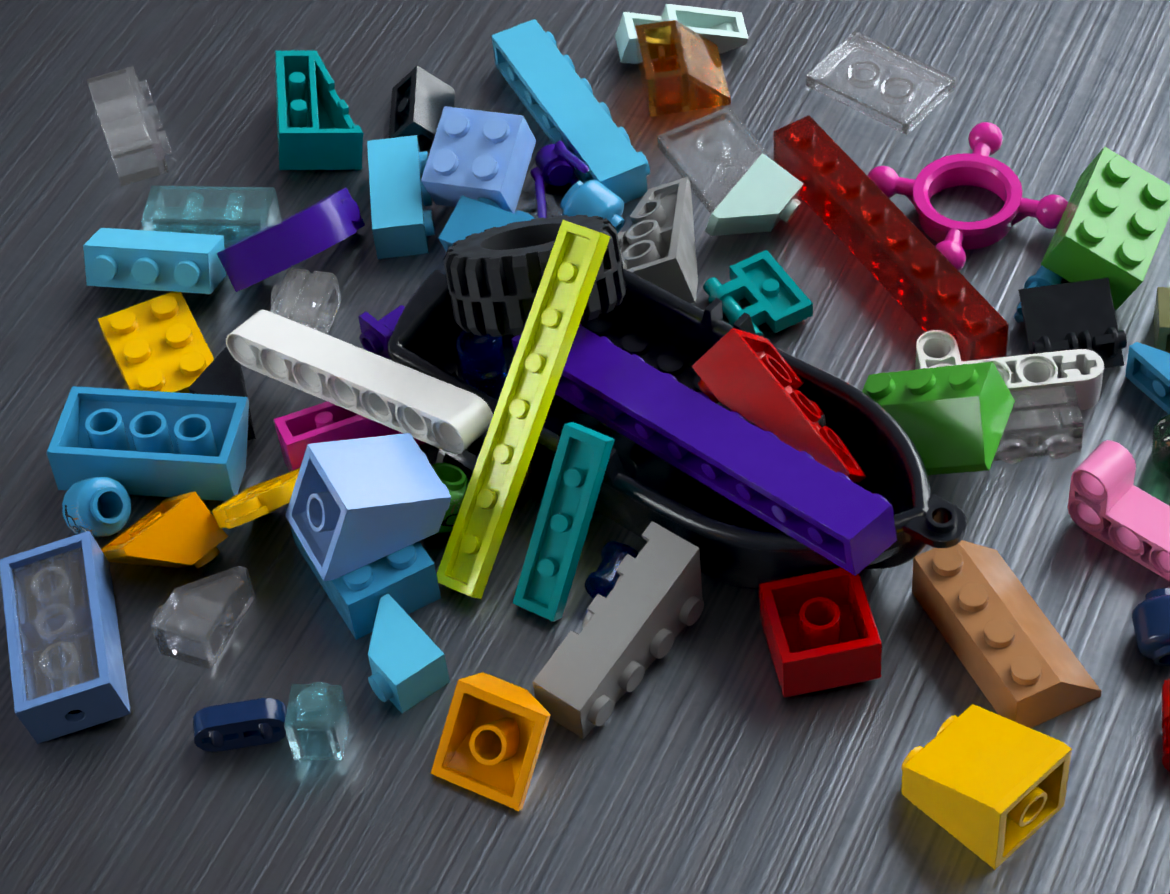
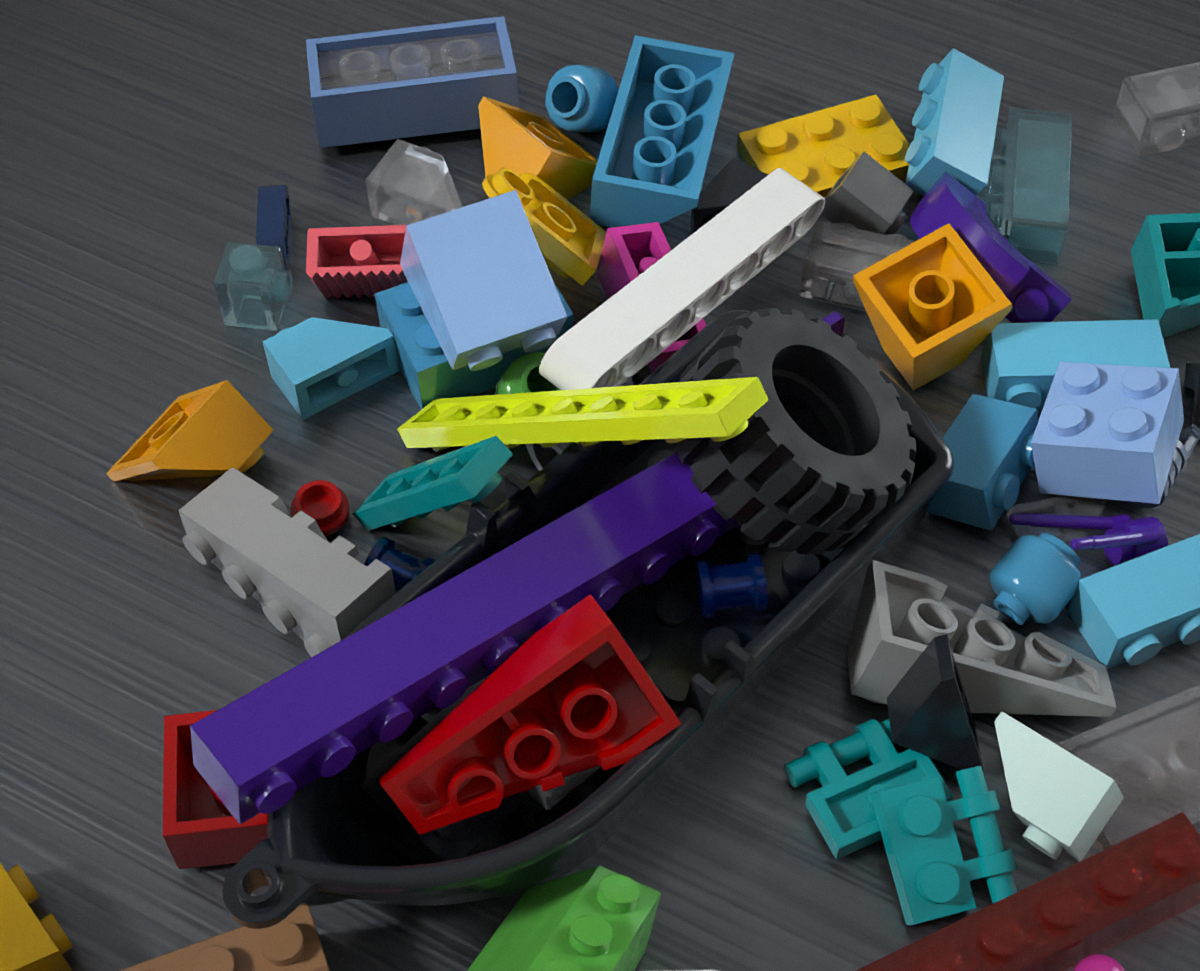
camera: 90 degrees right, 5 degrees up
none -> red plate [290,480,350,536]
none -> coral brick [306,225,408,300]
none -> clear blue bush [695,553,768,618]
none -> dark grey brick [821,152,914,250]
none -> light orange slope [853,223,1012,391]
none -> teal plate [870,765,1019,925]
none -> black slope [887,634,984,771]

